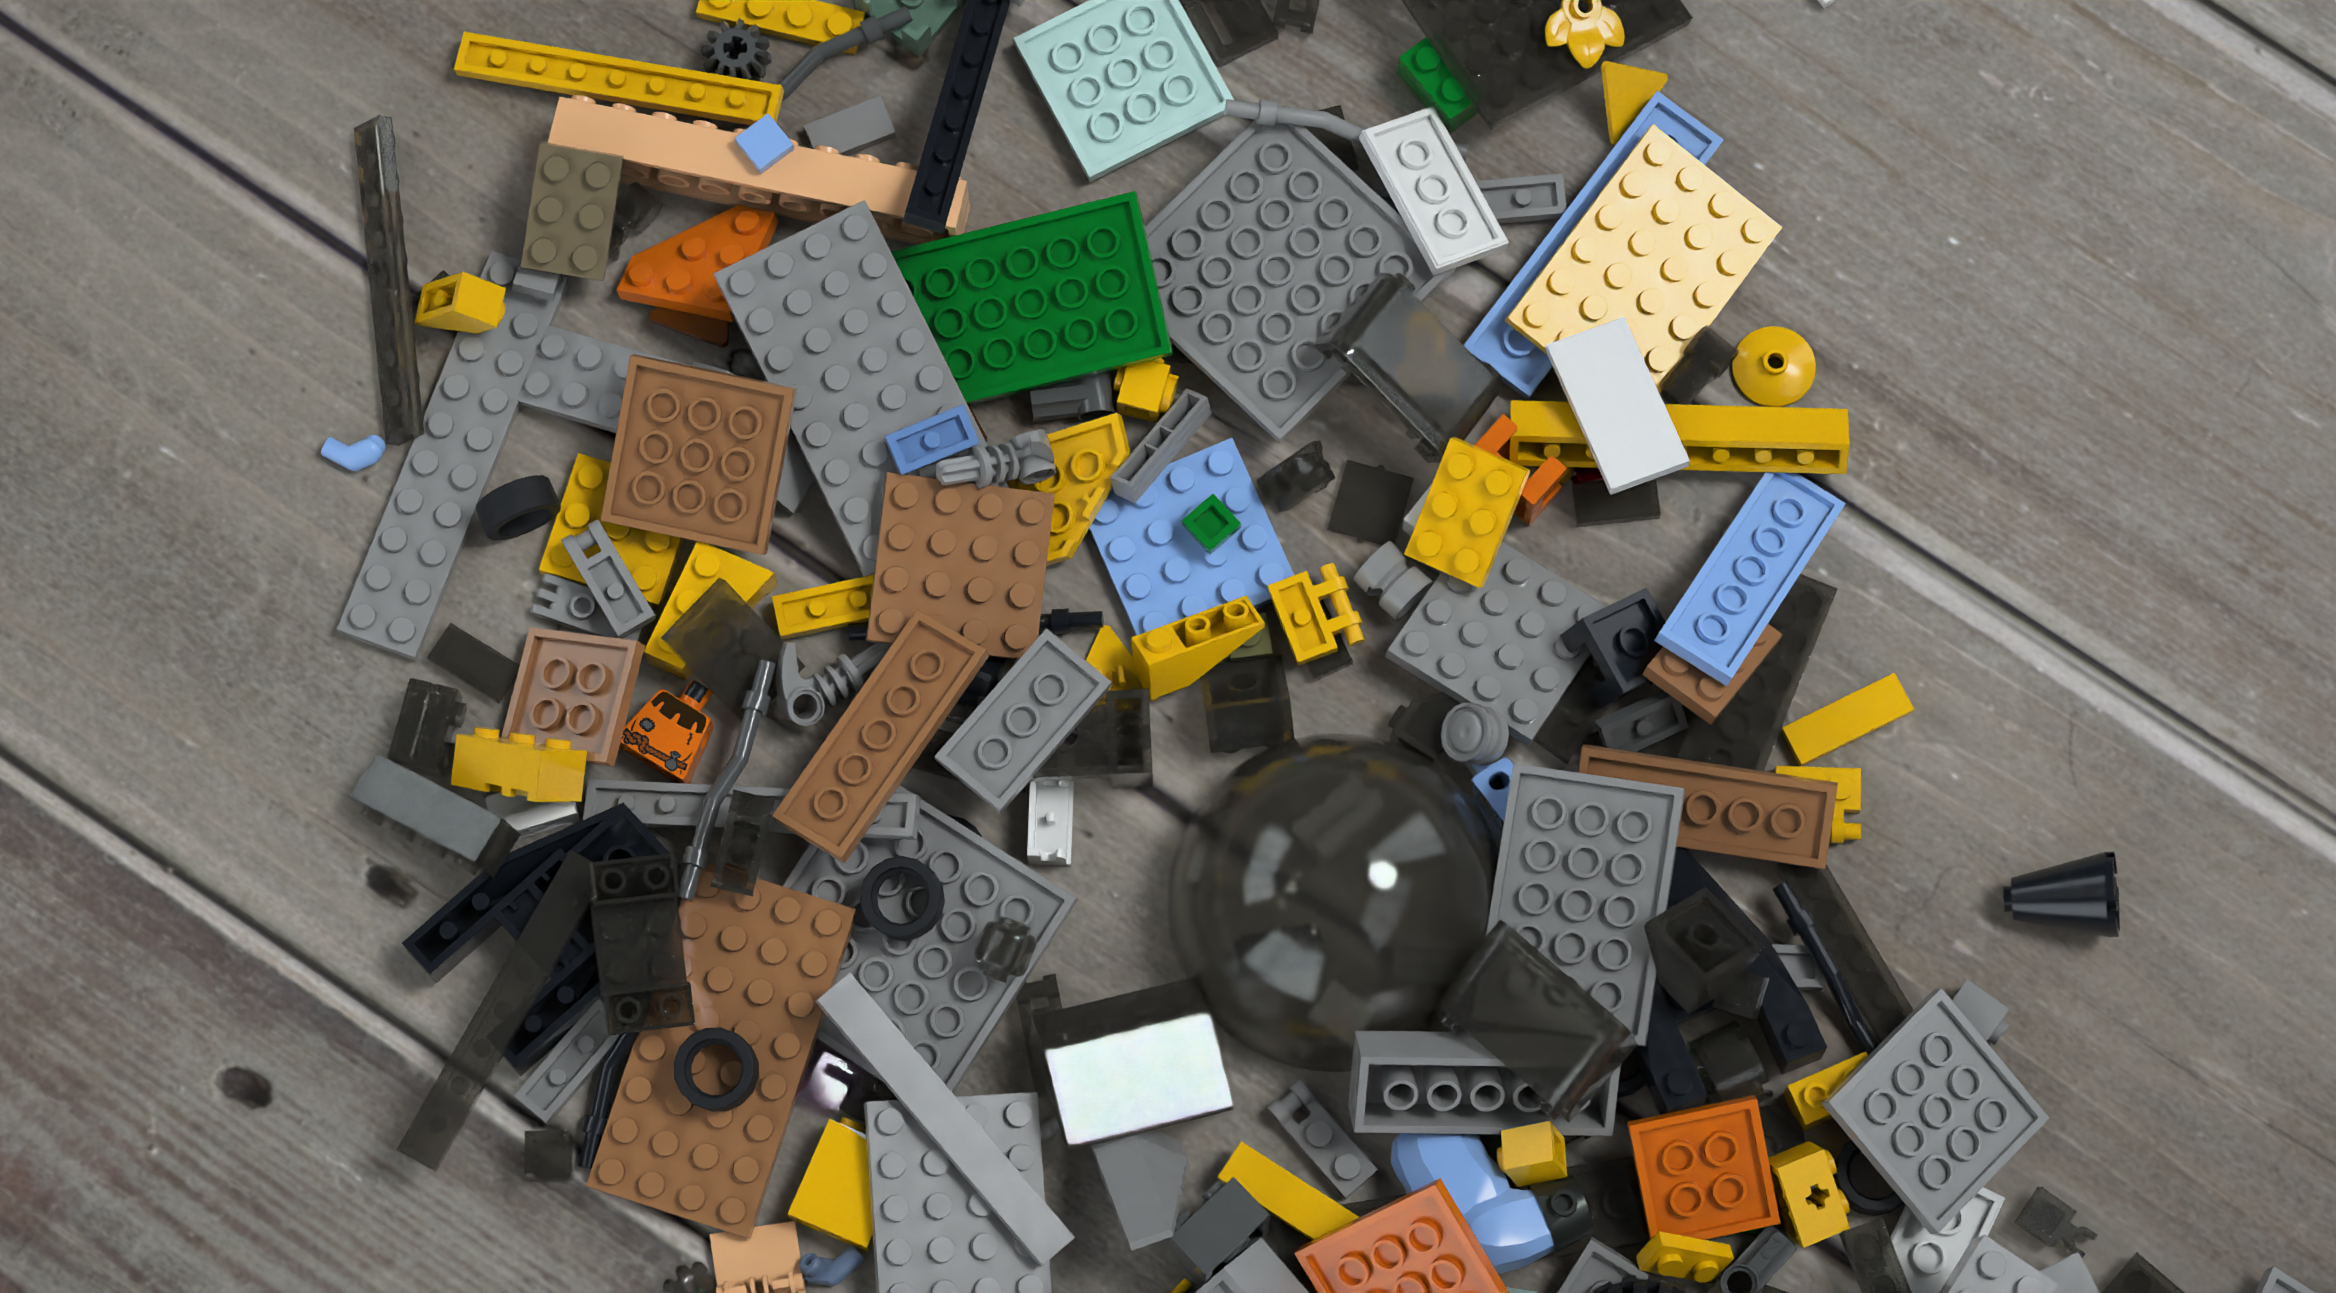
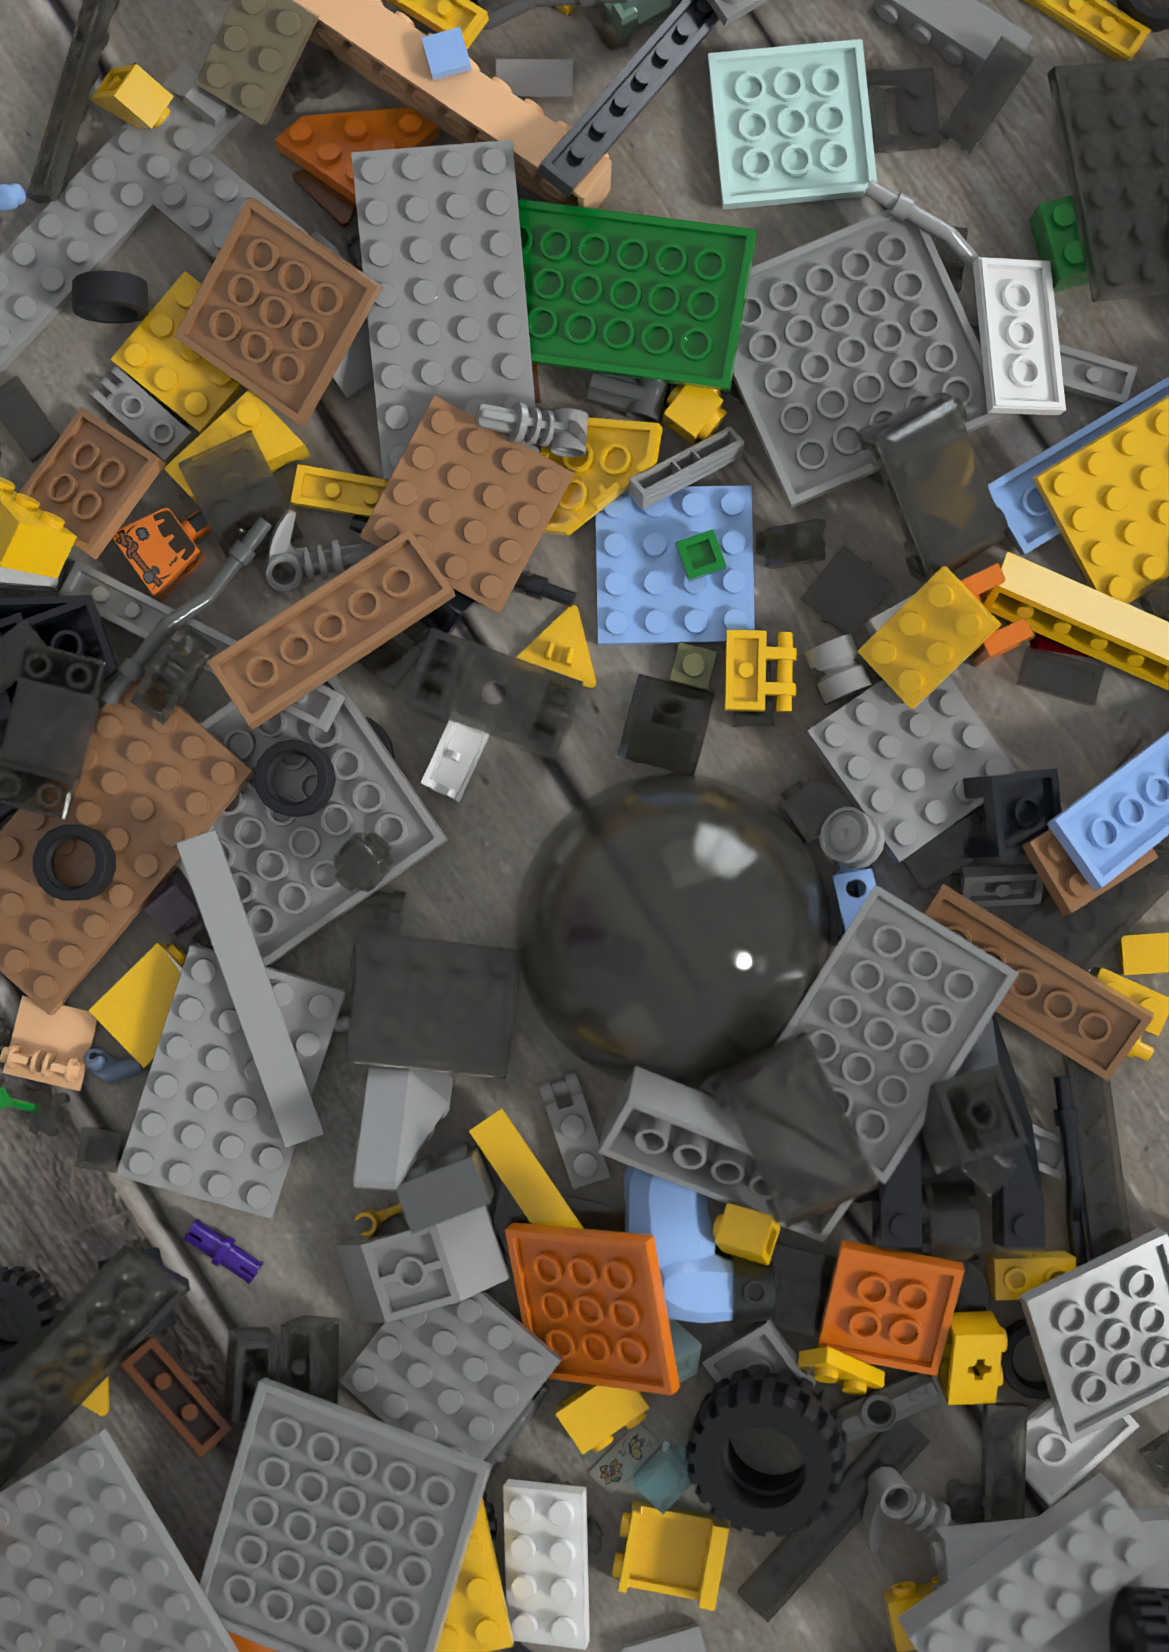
camera: 25 degrees right, 10 degrees up
light grey plate [561,519,656,639] -> none
medium blue plate [884,404,979,475] -> none
light grey plate [935,628,1112,814] -> none
yellow slope [1131,596,1265,700] -> none
white tile [1546,317,1690,495] -> none

